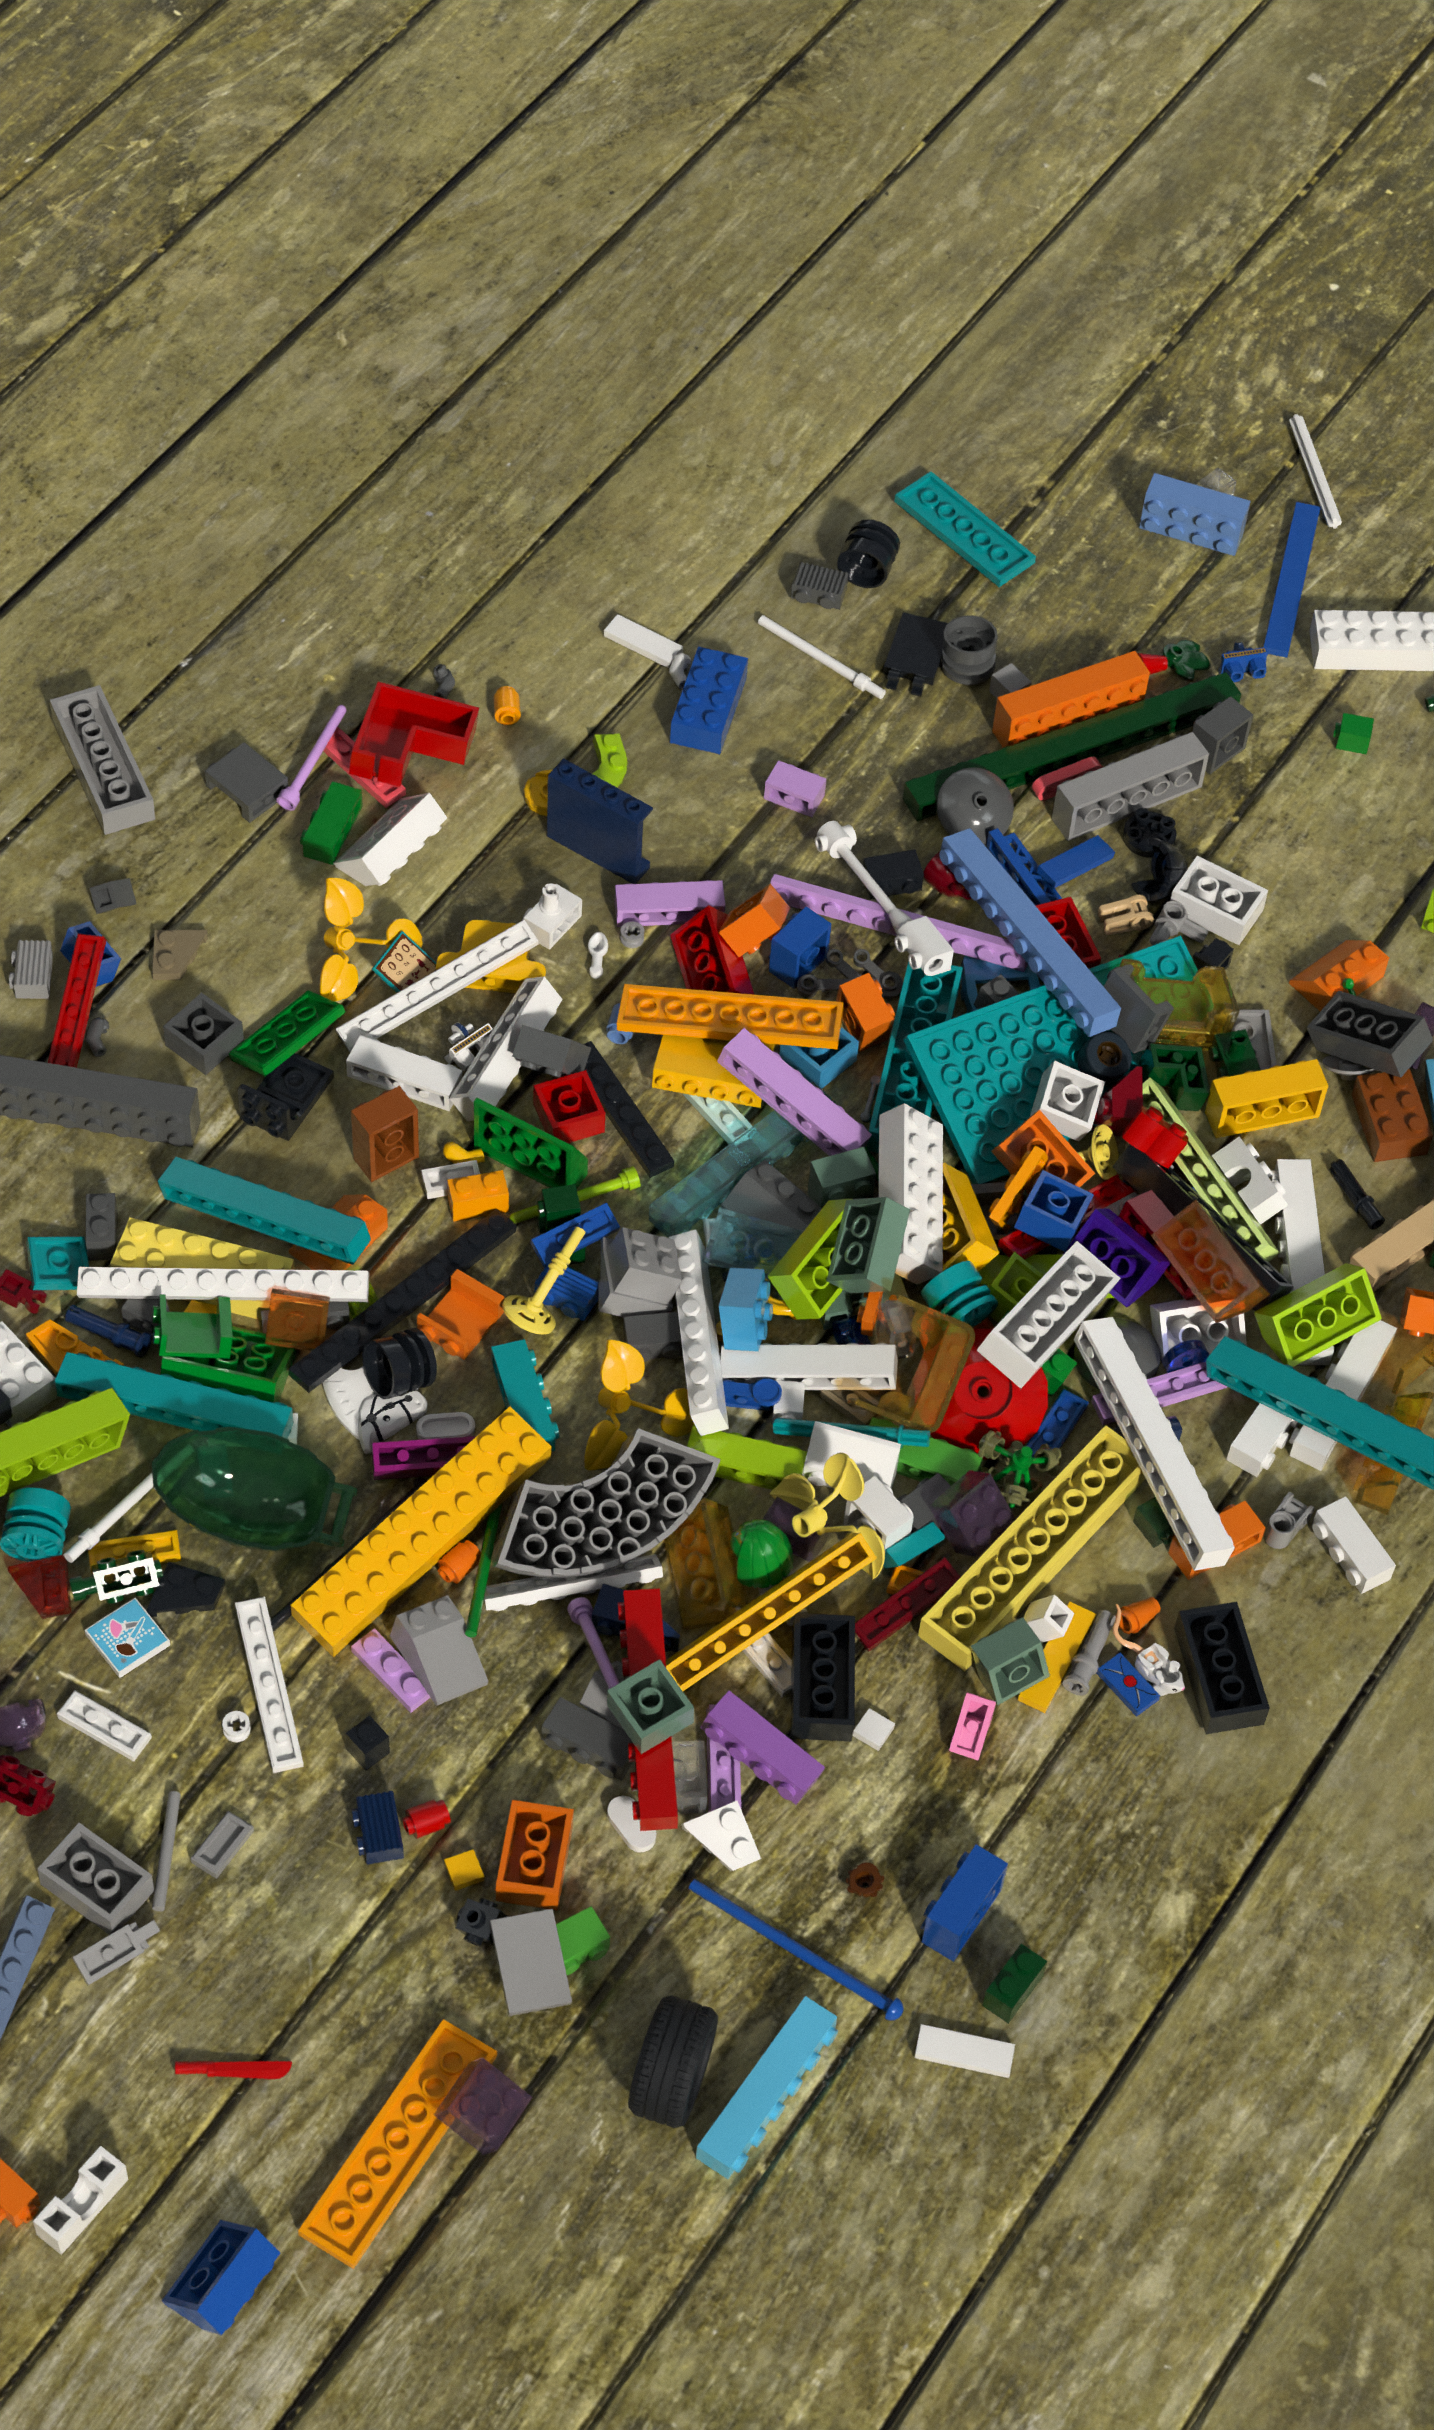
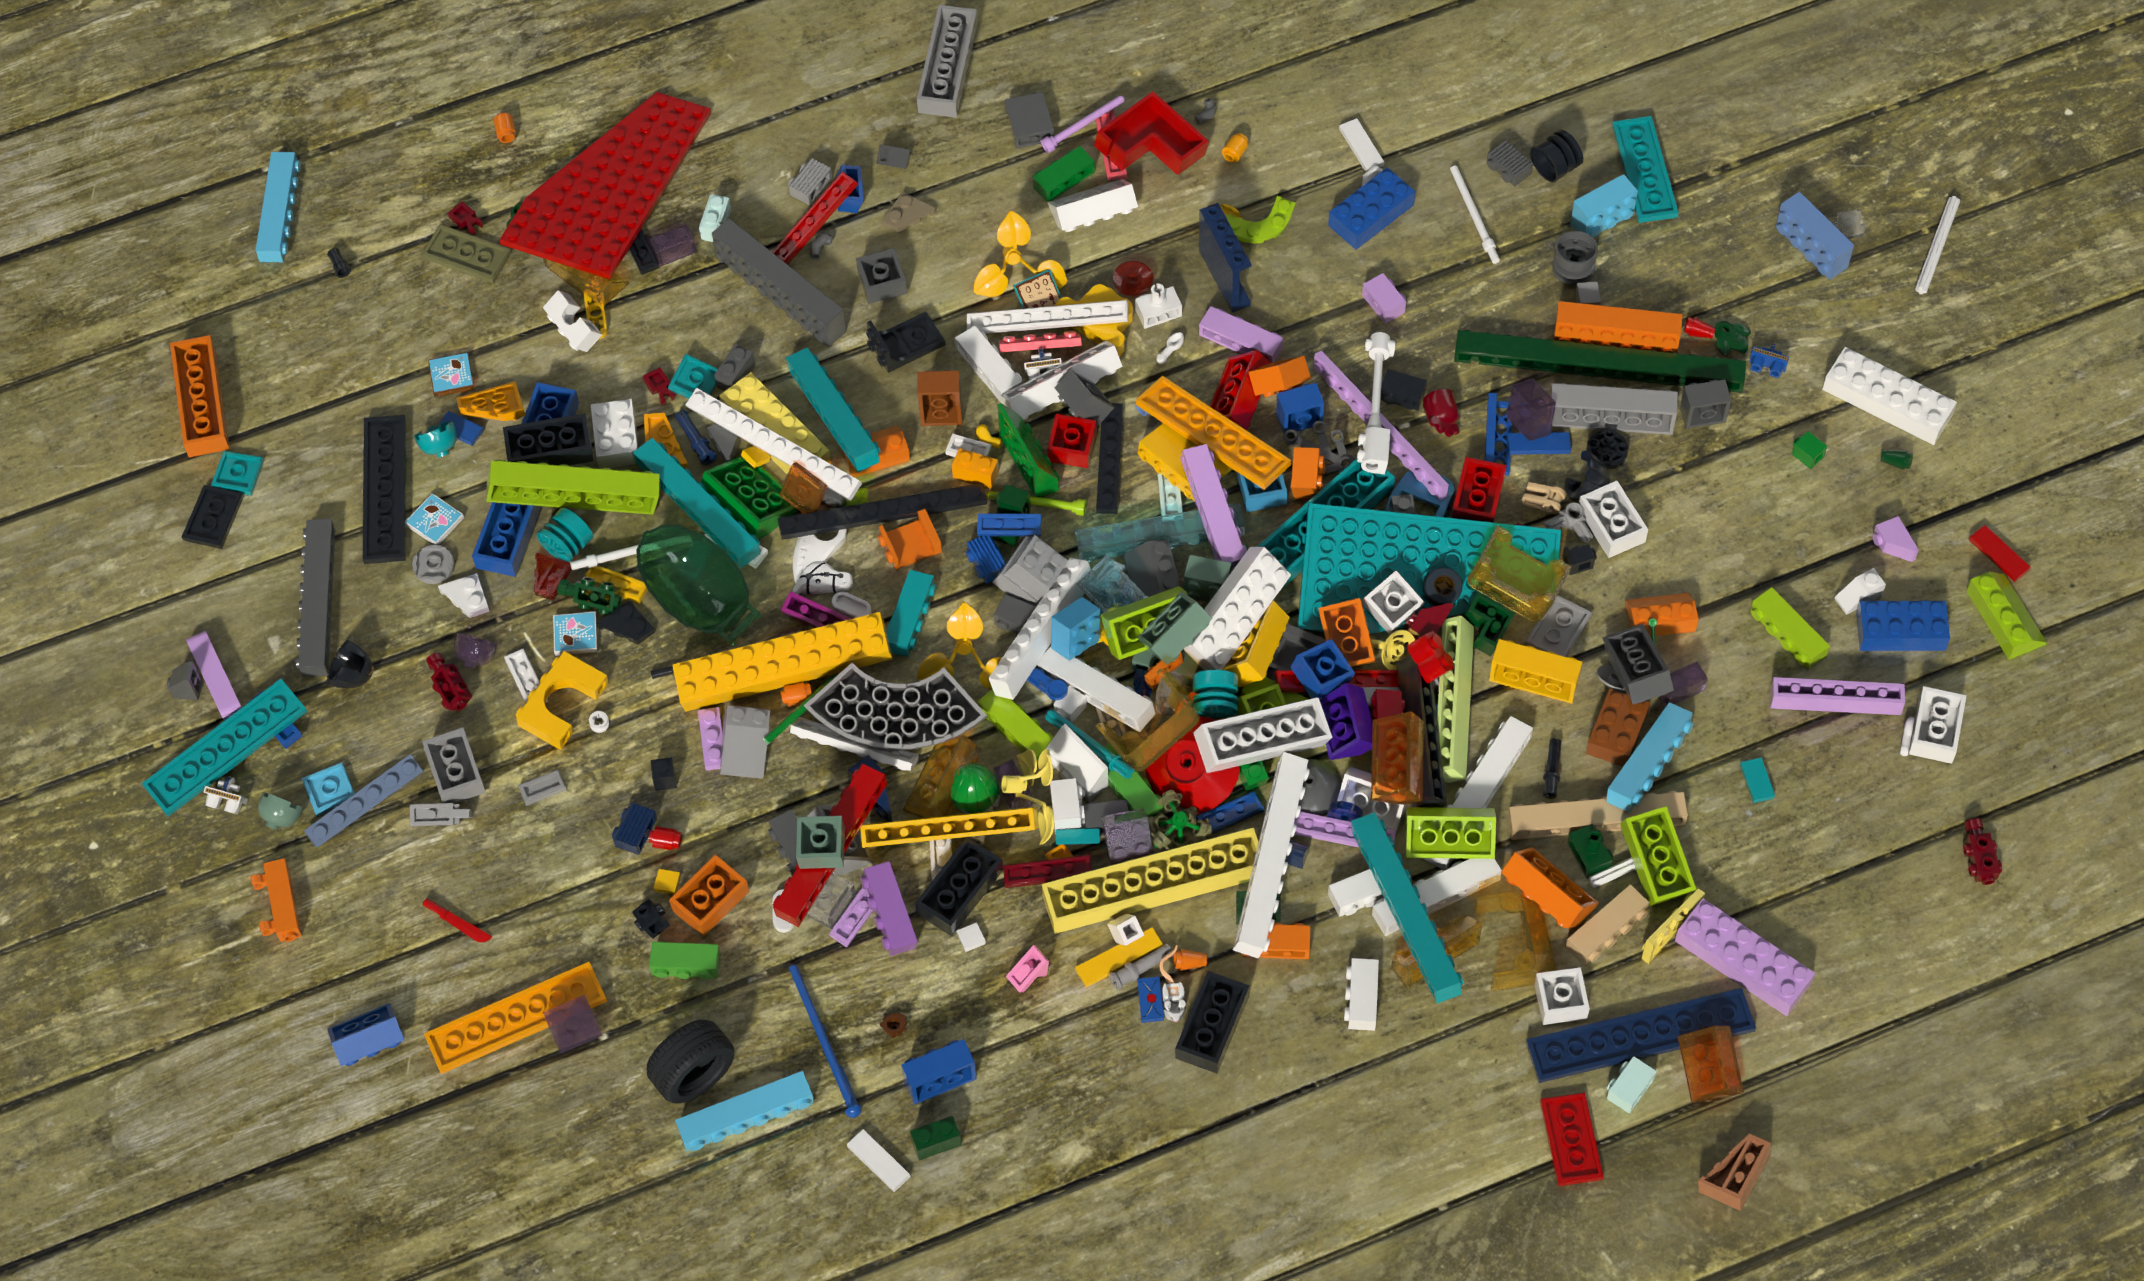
camera: 40 degrees right, 5 degrees up
white arch [33,2146,128,2255] -> none
green panel [152,1294,233,1359] -> none
light grey bar [152,1791,181,1912] -> none
green tile [228,990,346,1076] -> none
white tile [235,1596,304,1773] -> none
black wheel [362,1328,437,1399] -> none
light grey tile [489,1909,572,2016] -> none
light yellow dish [502,1227,586,1335] -> none
lavender piece [567,1597,620,1689] -> none
light grey bush [620,921,645,948] -> none
white wing [681,1801,761,1871] -> none
black tile [883,612,948,697] -> none
dark grey dish [936,768,1014,845] -> none
medium blue brick [939,828,1121,1037] -> none
sand green brick [970,1617,1050,1705] -> none
light orange wing [989,1145,1048,1234] -> none
coral beam [1032,757,1103,801] -> none
dark grey panel [1104,964,1174,1053] -> none
dark green brick [1208,1029,1261,1079] -> none
white arch [1212,1137,1288,1225] -> none
blue tile [1264,502,1321,658] -> none
light grey piece [1264,1492,1315,1549] -> none
none -> yellow arch [516,651,608,750]
none -> coral plate [999,331,1082,352]
none -> clear red dish [1113,261,1153,296]
none -> clear purple brick [1507,379,1556,441]
none -> medium azure brick [1570,174,1638,238]

